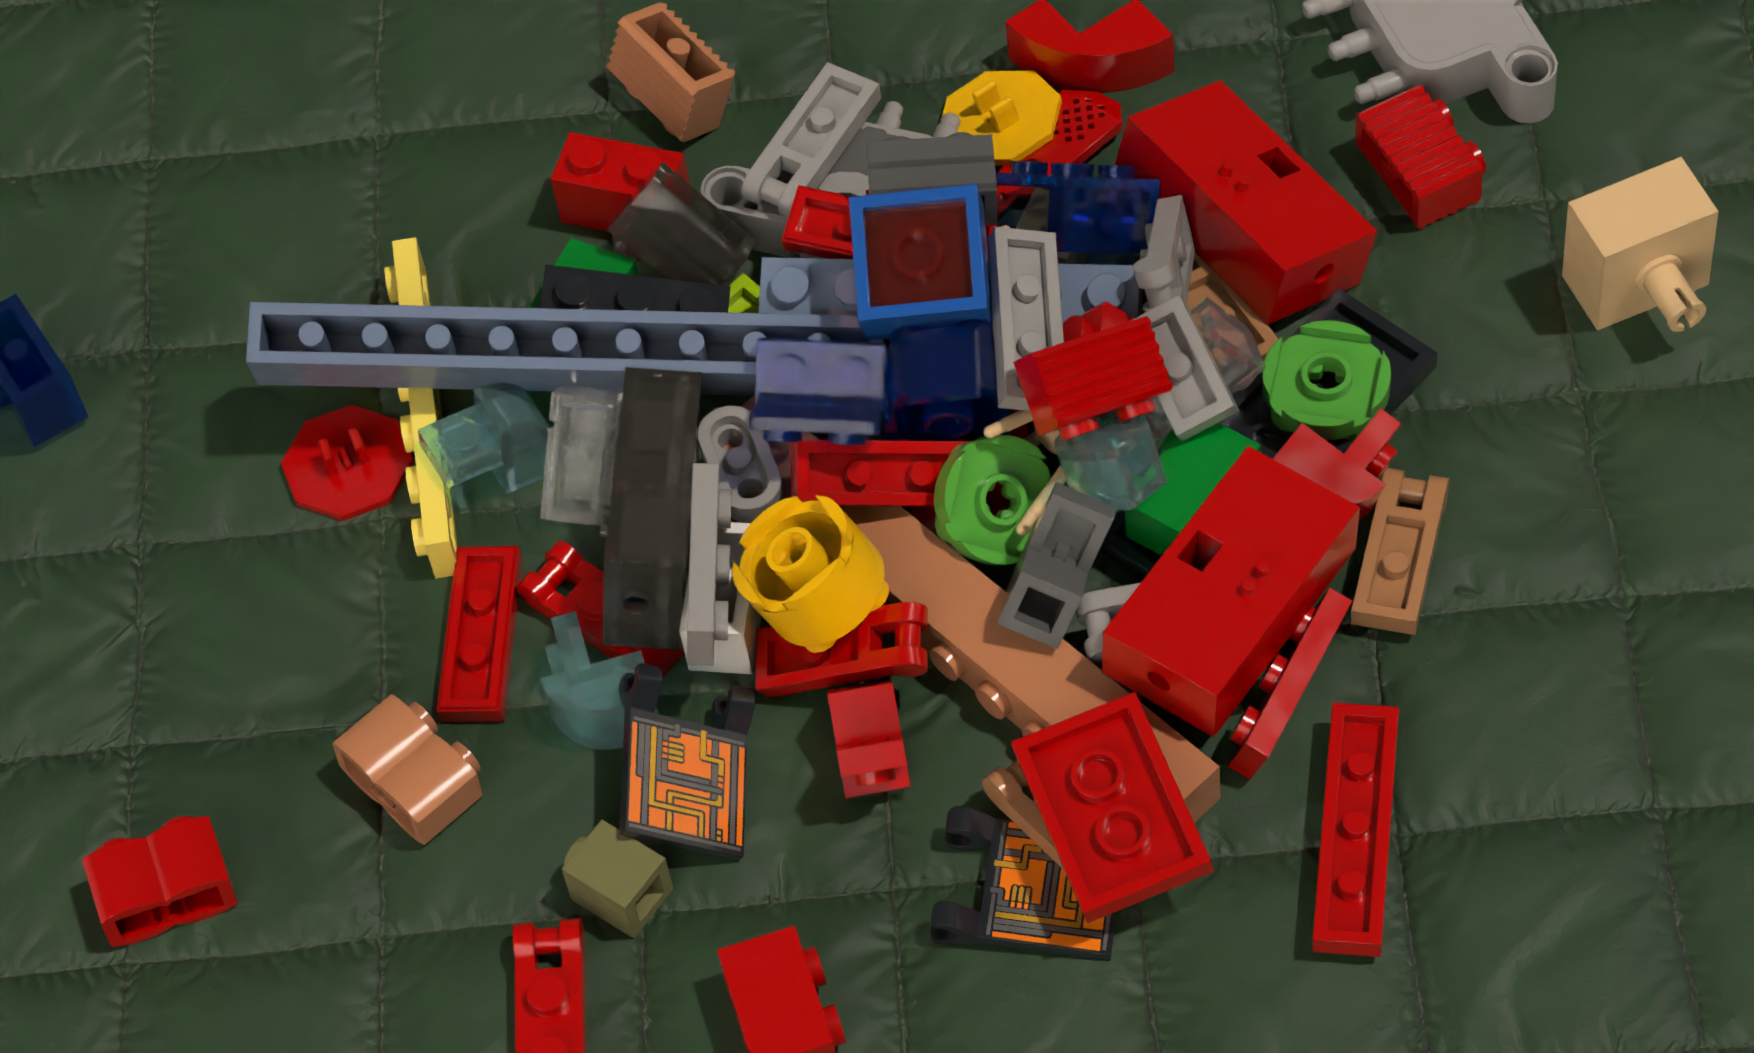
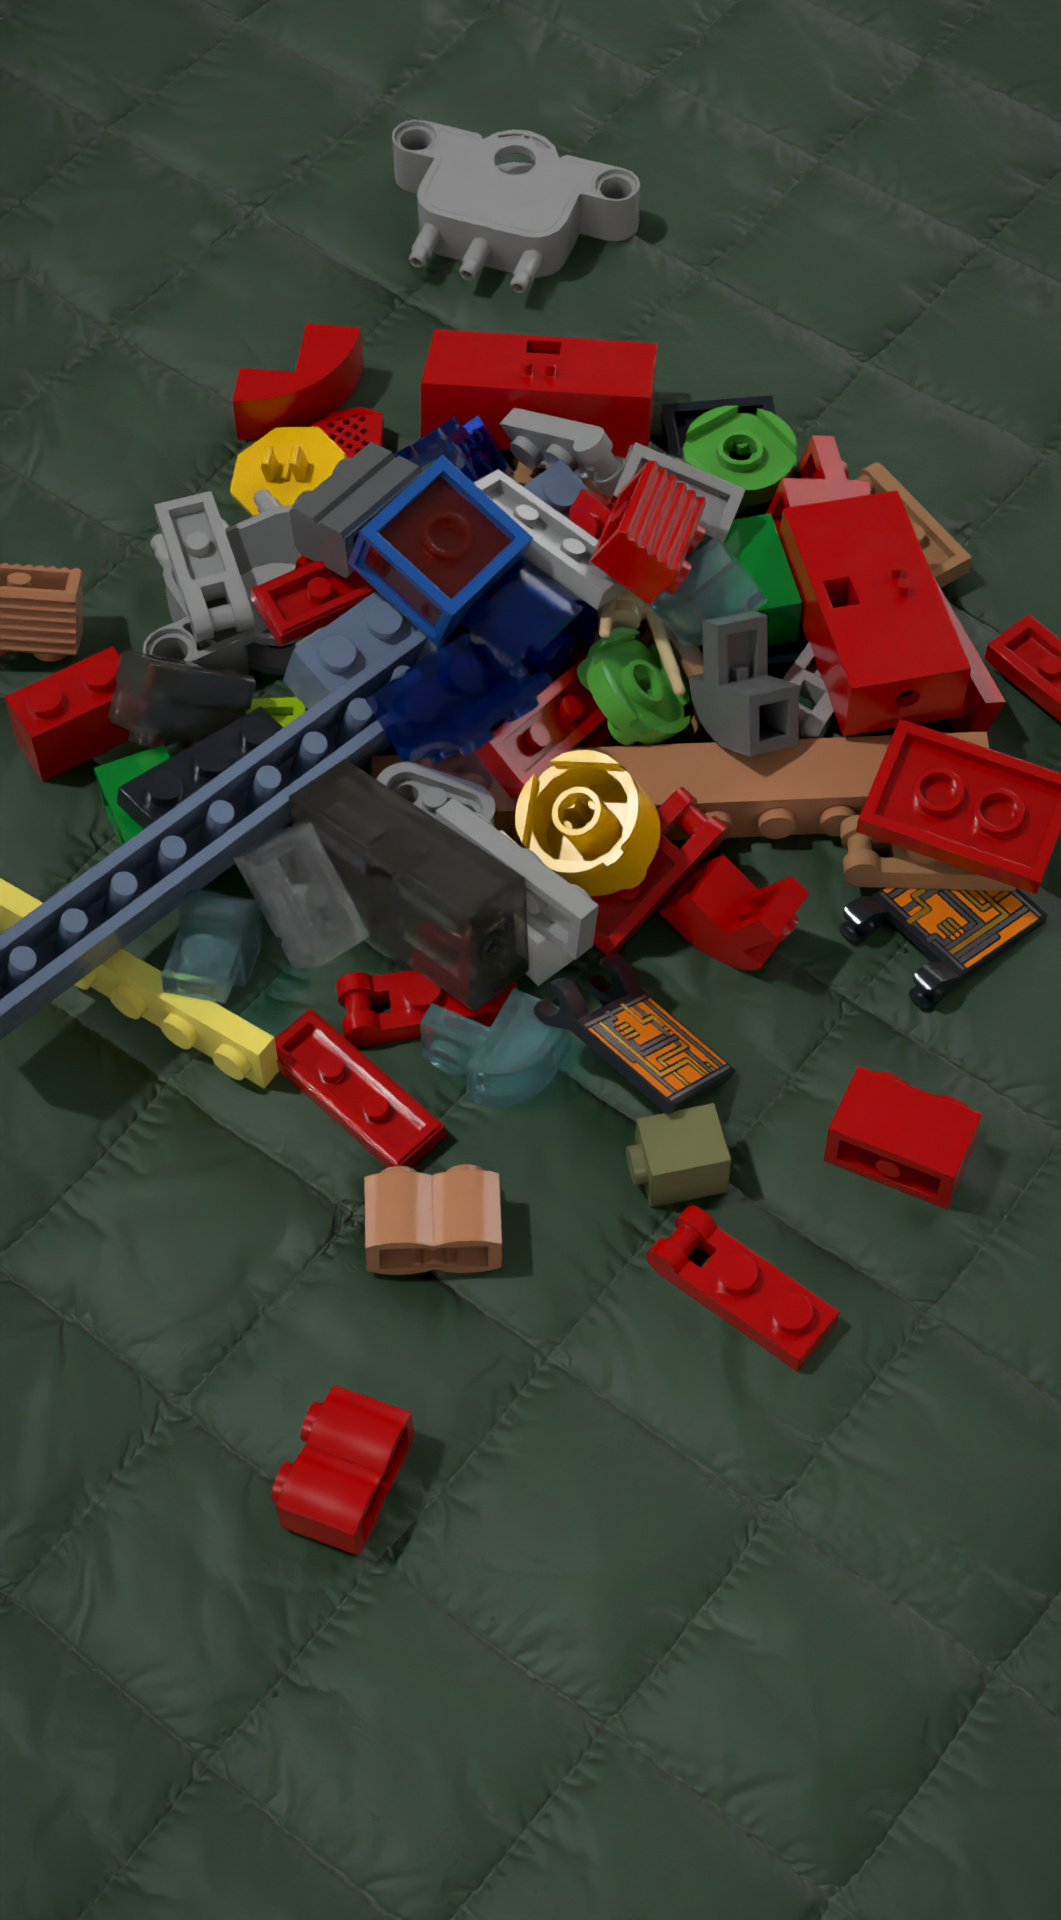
camera: 55 degrees left, 0 degrees up
red piece [281,405,414,521] -> none
red brick [1355,84,1486,229] -> none
tan brick [1562,157,1719,332] -> none

